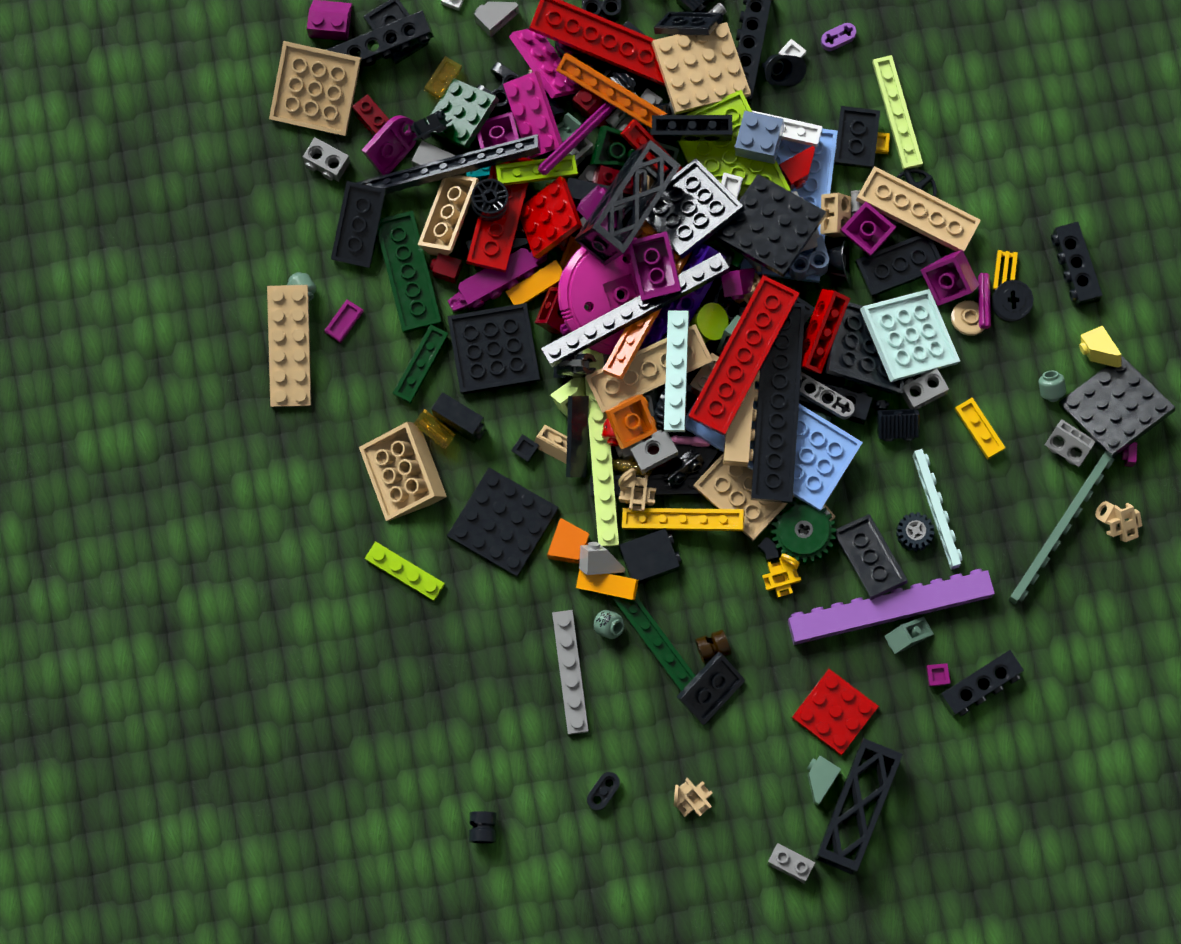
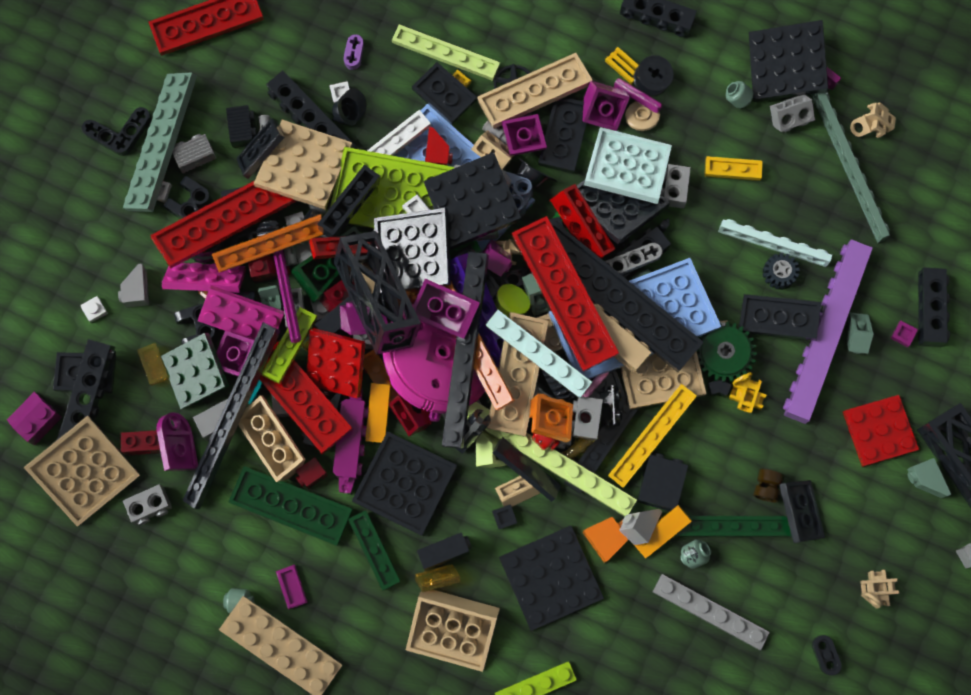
camera: 55 degrees left, 0 degrees up
black plate [331,181,387,268] -> none
black hinge [410,111,452,141] -> none
black wheel [472,179,508,222] -> none
tan piece [618,468,656,511] -> none
sand blue brick [735,111,785,164] -> none
black brick [877,409,920,441] -> none
light yellow slope [1079,326,1122,368] -> none

